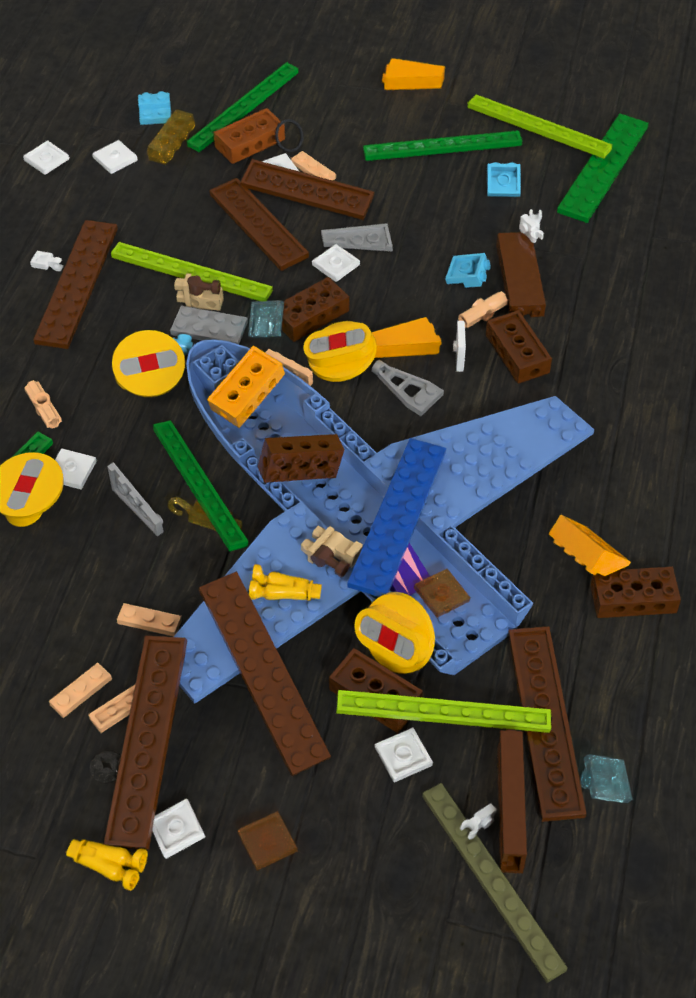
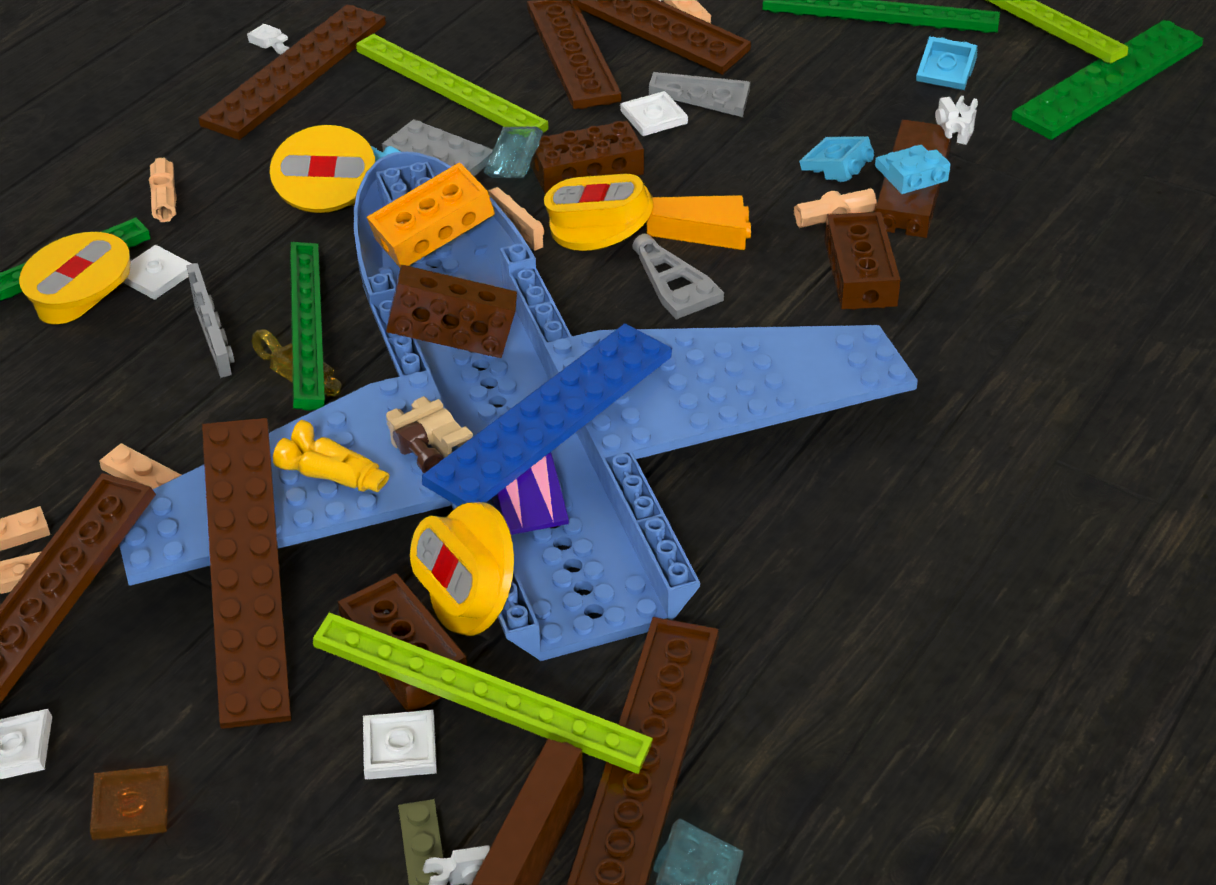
camera: 20 degrees right, 10 degrees down
tan hips [174,273,224,311] -> none
clear orange plate [414,568,471,618] -> none
white plate [453,321,466,372] -> none
light orange slope [549,515,631,576] -> none
reddish brown brick [591,566,681,618] -> none
none -> medium azure plate [875,144,950,194]

